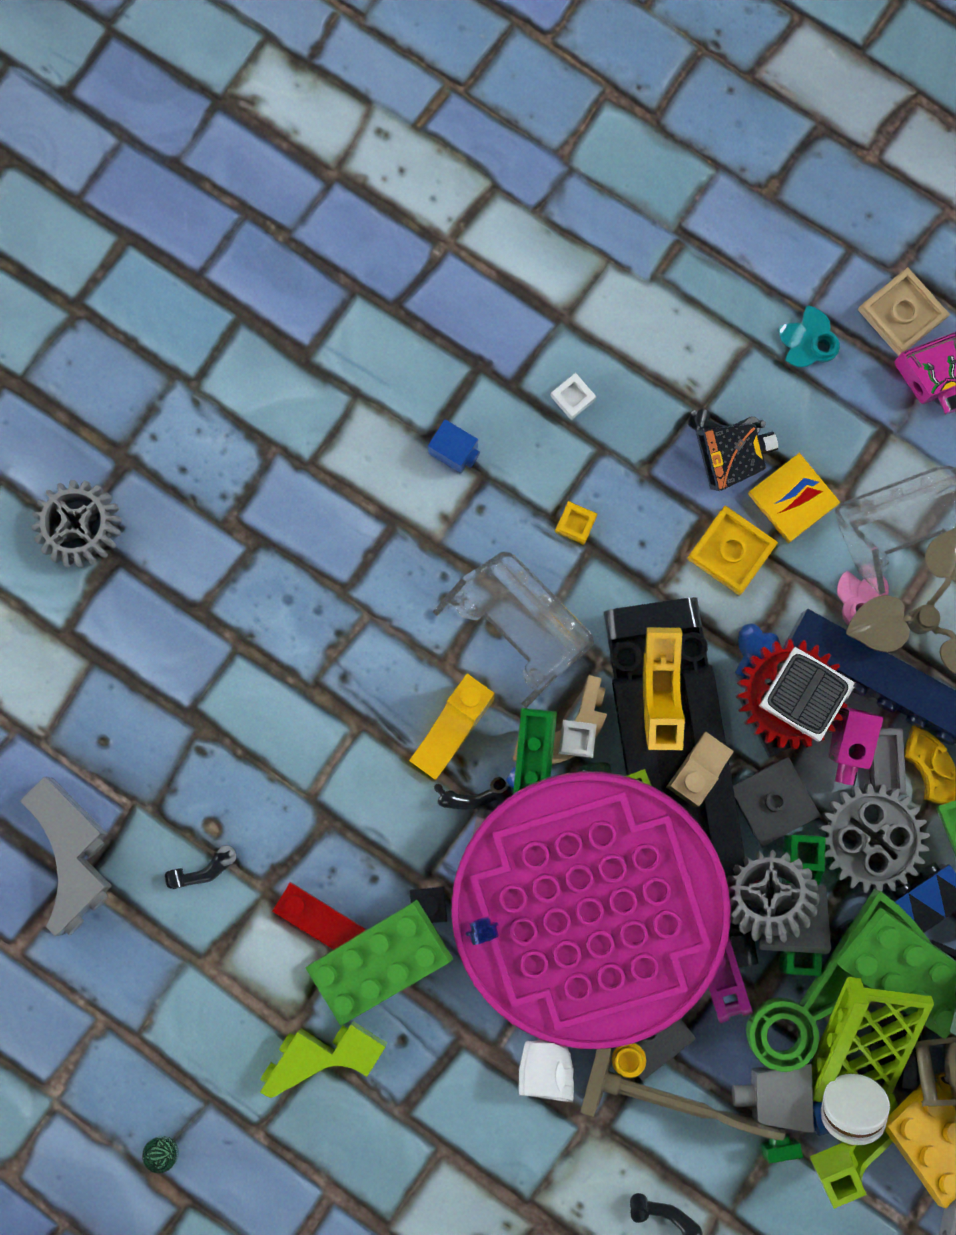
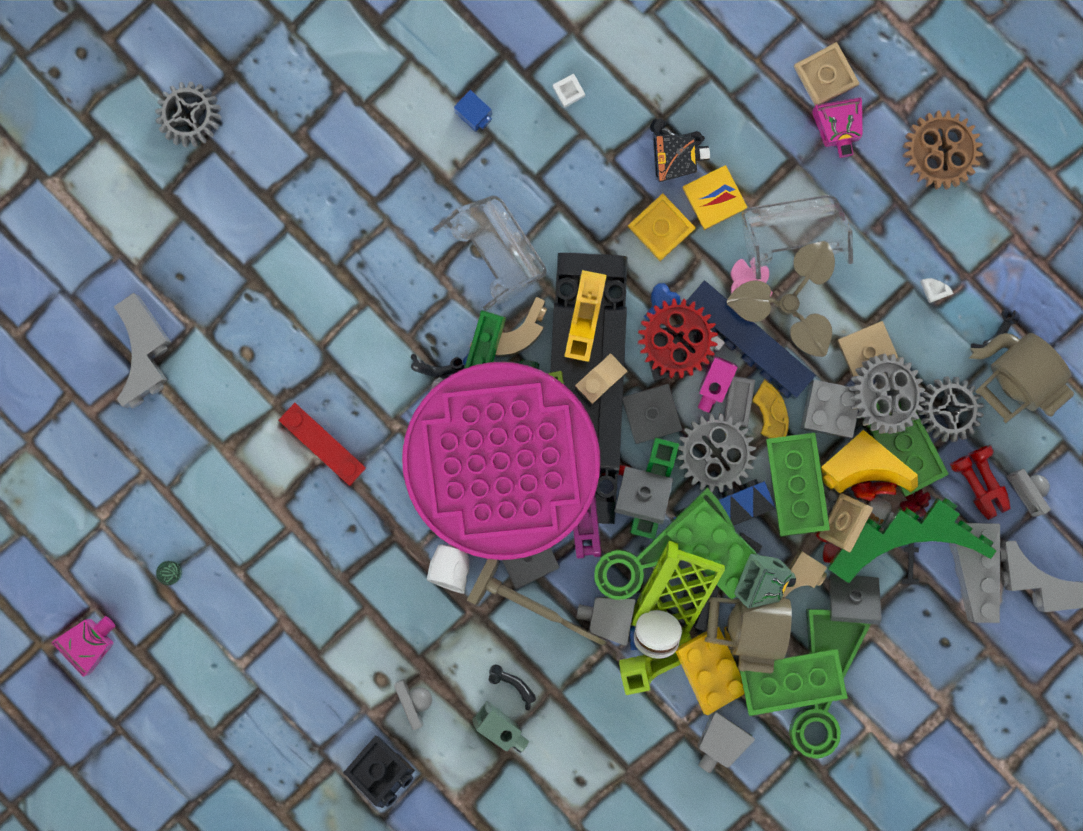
camera: 10 degrees right, 5 degrees up
black piece [165,845,236,889] -> none
lime arch [260,1021,387,1098] -> none
bright green plate [305,900,453,1026] -> none
yellow arch [409,673,495,780] -> none
black brick [409,886,448,923] -> none
clear blue plate [465,917,499,945] -> none
yellow tile [555,501,598,545] -> none
white tile [559,720,597,758] -> none
yellow plate [612,1043,646,1078] -> none
light grey gear [727,849,819,944] -> none
tile [759,647,855,742] -> none
green plate [760,1134,803,1164] -> none
teal plate [778,306,840,367] -> none

